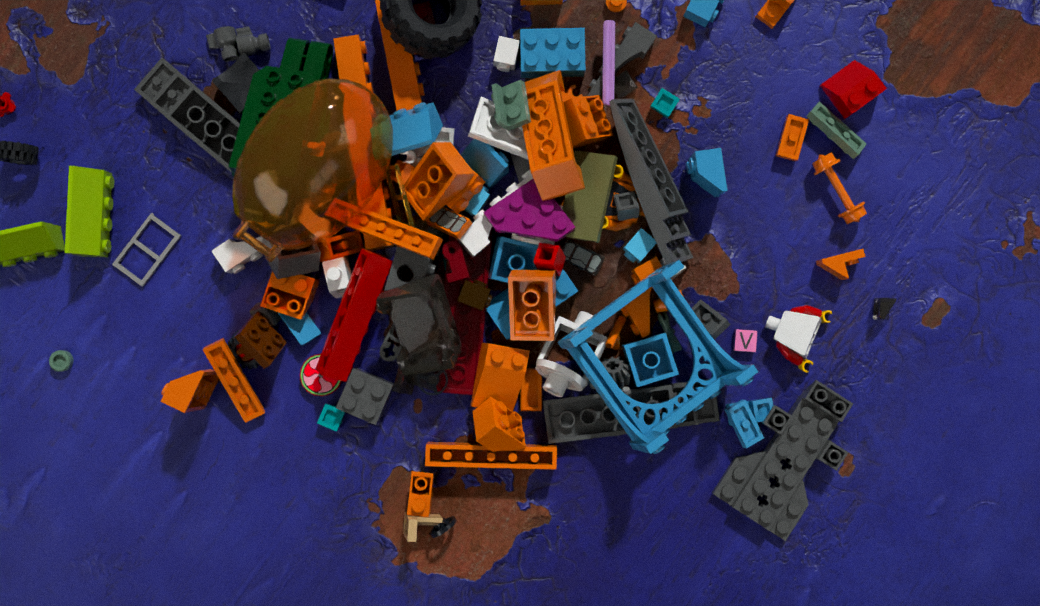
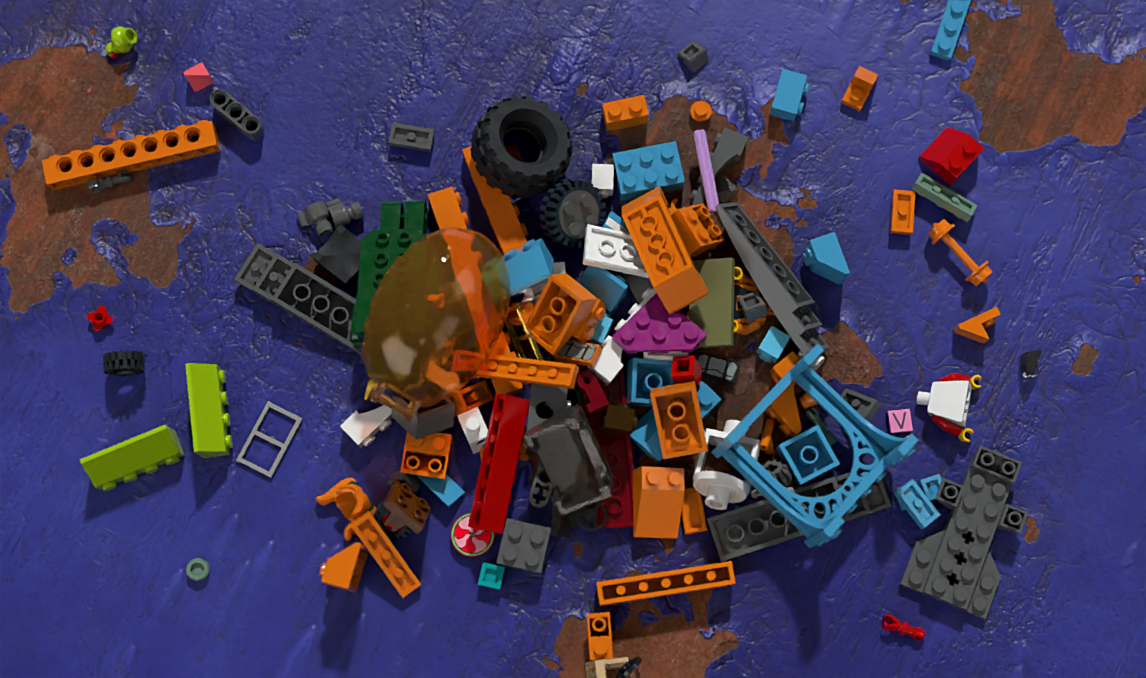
camera: 15 degrees left, 10 degrees down
orange slope [473,397,526,452] -> none
sand green bracket [491,80,531,131] -> none
teal plate [650,88,680,119] -> none
none -> orange hair [315,478,376,541]
none -> wheel [540,179,606,248]
none -> red piece [881,614,926,640]

